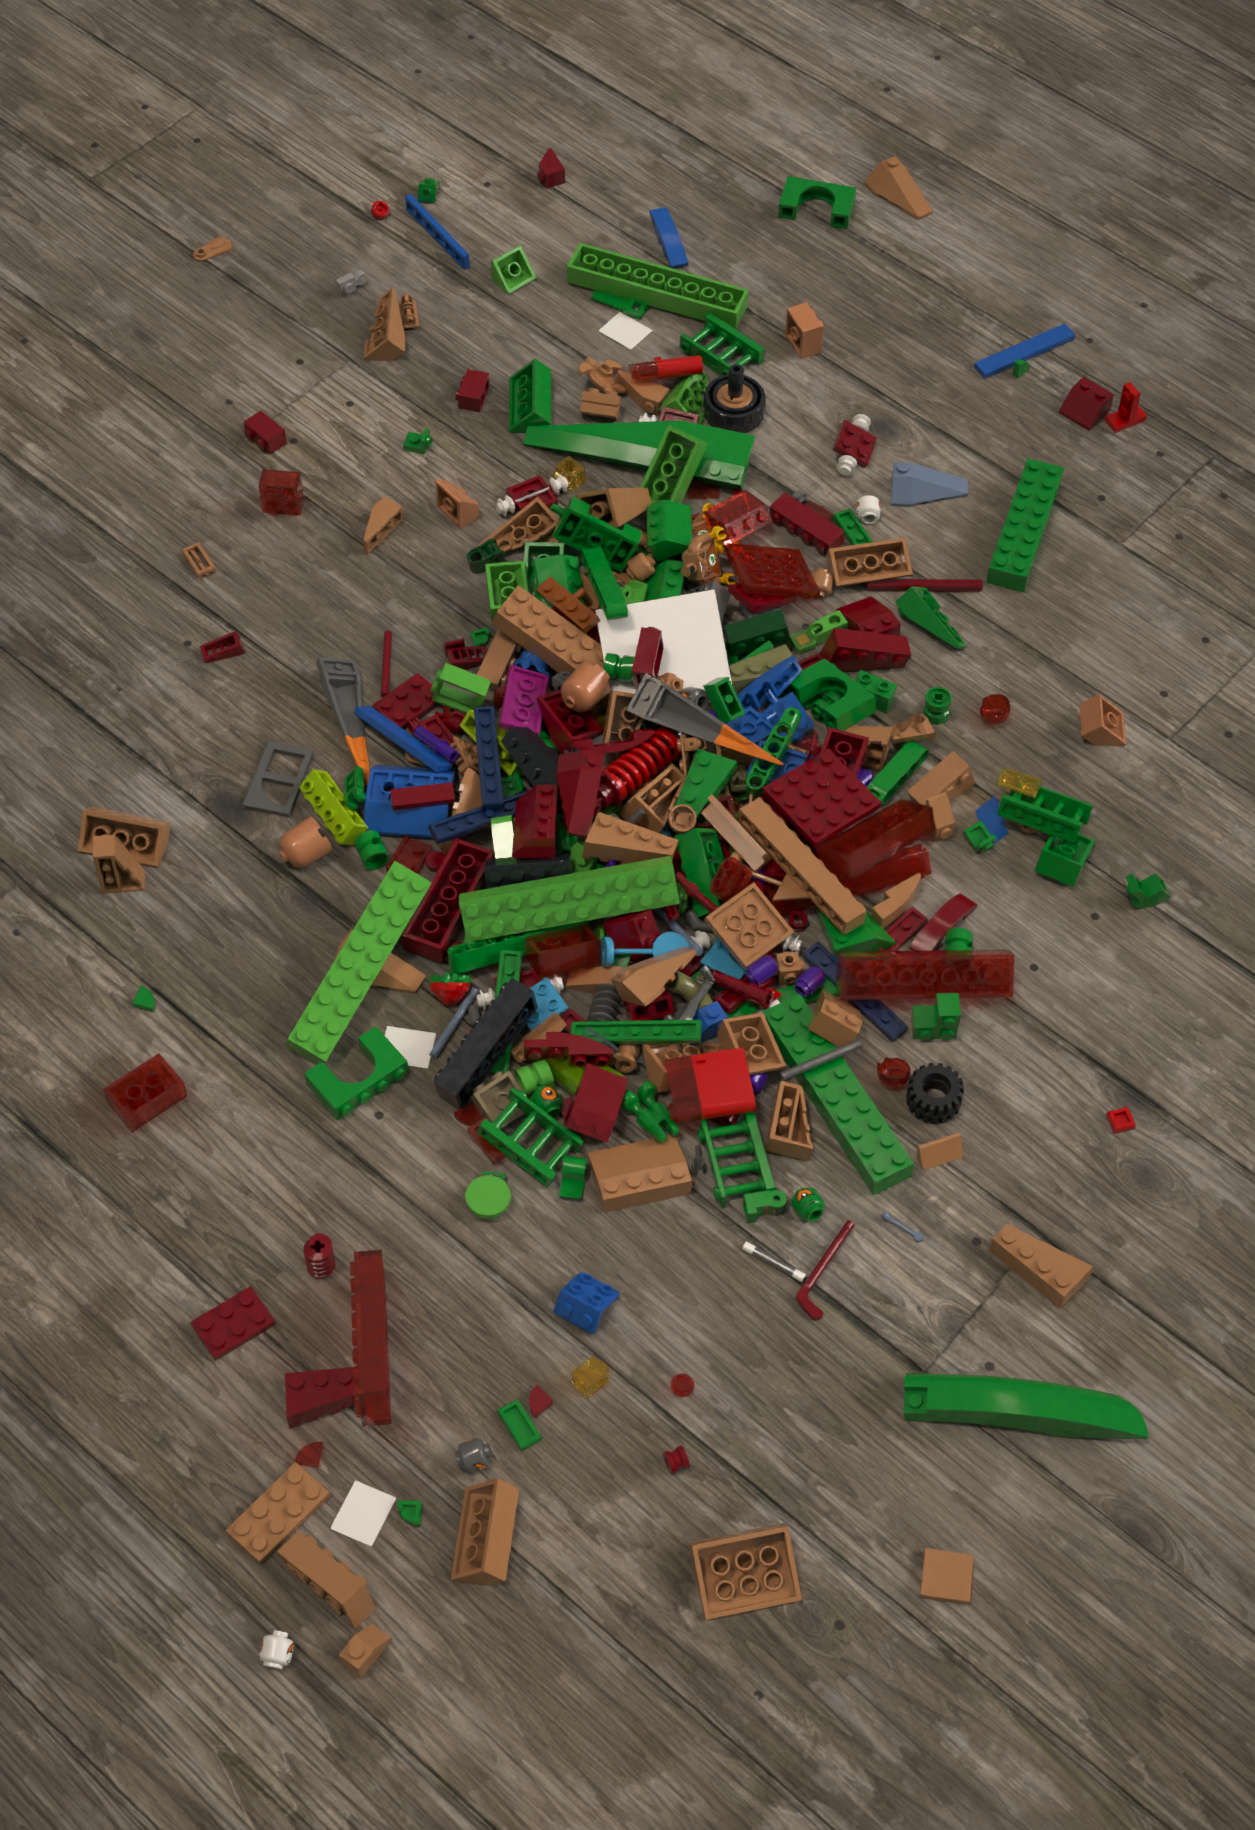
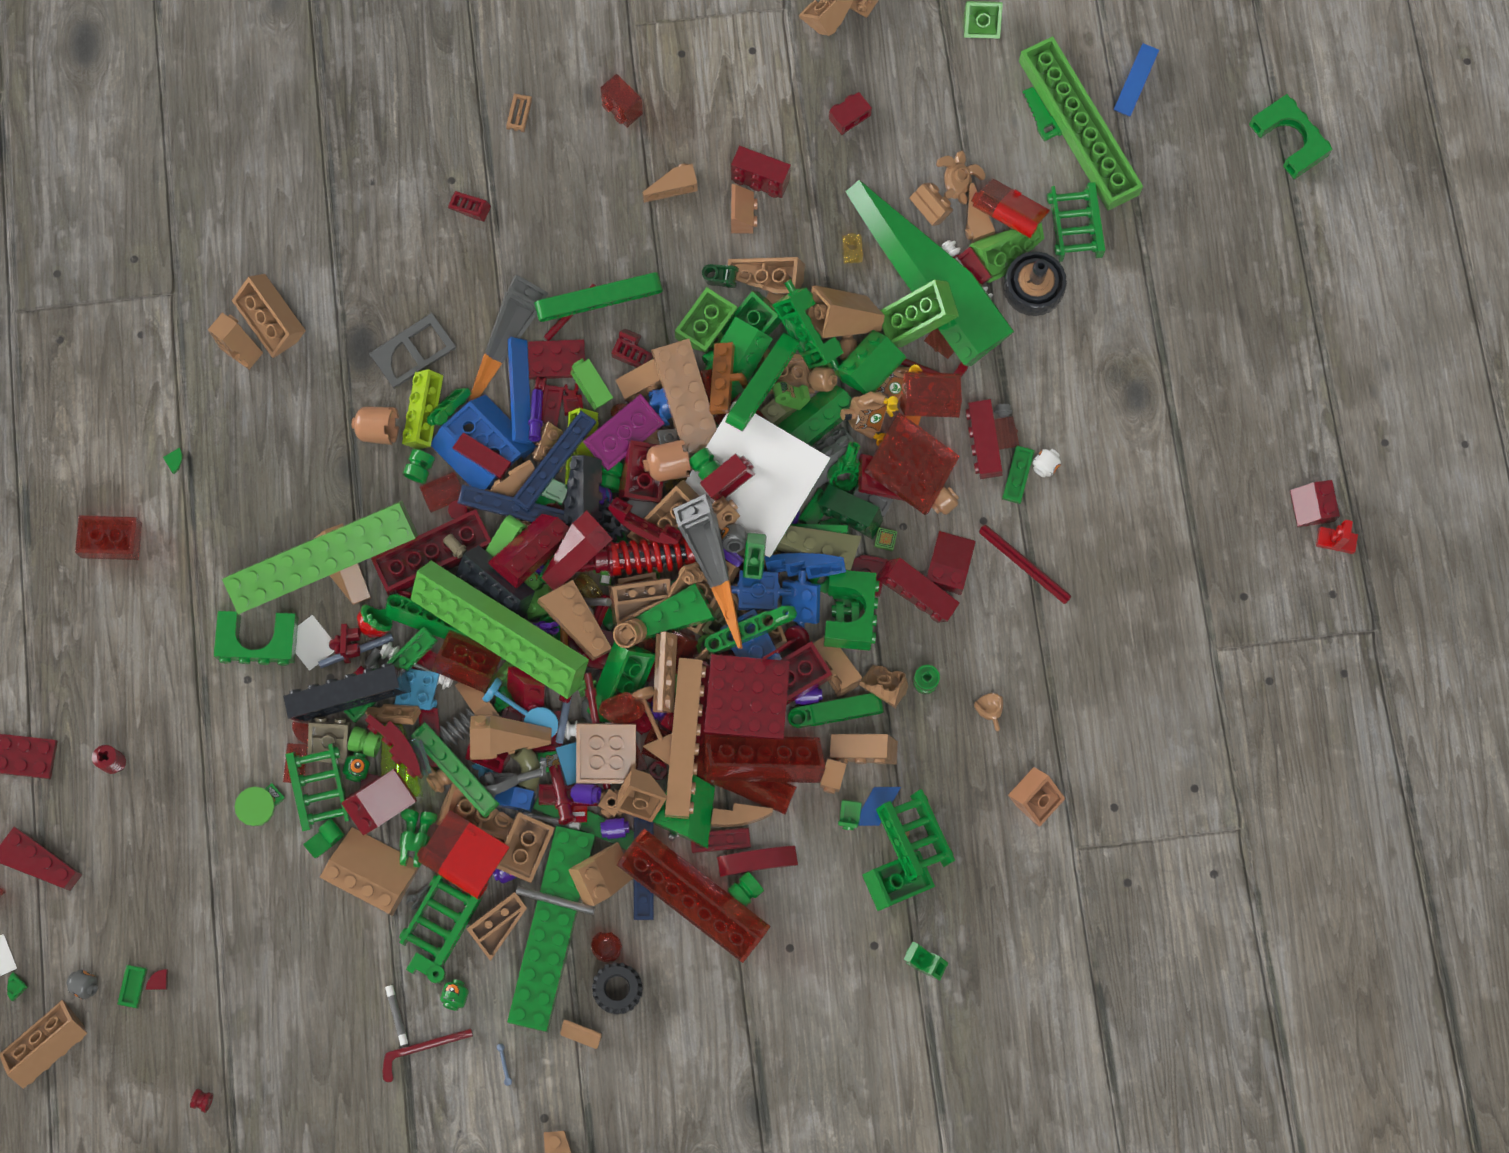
camera: 40 degrees right, 20 degrees up
dark red brick [243,410,287,455] -> none
clear red brick [350,1249,392,1427] -> none
green bracket [403,428,432,454] -> none
green tile [470,627,490,646] -> none
plate [495,474,568,517] -> none
green slope [509,359,551,433] -> none
blue bracket [553,1272,619,1334] -> none
clear yellow brick [572,1356,609,1399] -> none
white sticker [599,312,652,349] -> none
clear red plate [671,1373,694,1397] -> none
nougat brick [785,302,824,359] -> none
bright green leg [808,610,848,644] -> none
medium nougat slope [826,538,913,587] -> none
dark red plate [832,414,877,476] -> none
green brick [854,670,897,714] -> none
medium nougat wedge [864,156,933,220] -> none
sand blue wedge [891,462,968,507] -> none
green wedge [895,586,967,649] -> none
green brick [911,993,961,1041] -> none
blue tile [974,323,1075,379] -> none
clear red hair [980,694,1011,724] -> none
green brick [986,458,1064,593] -> none
clear yellow plate [996,767,1043,798] -> none
green tile [1012,359,1030,378] -> none
red tile [1106,1107,1136,1134] -> none
none -> dark red hips [329,623,361,664]
none -> dark tan pin [443,534,467,558]
none -> green beam [534,272,663,322]
none -> medium nougat slope [615,768,667,822]
none -> dark red brick [731,145,791,198]
none -> green pin [827,442,860,492]
none -> medium nougat piece [974,693,1003,731]

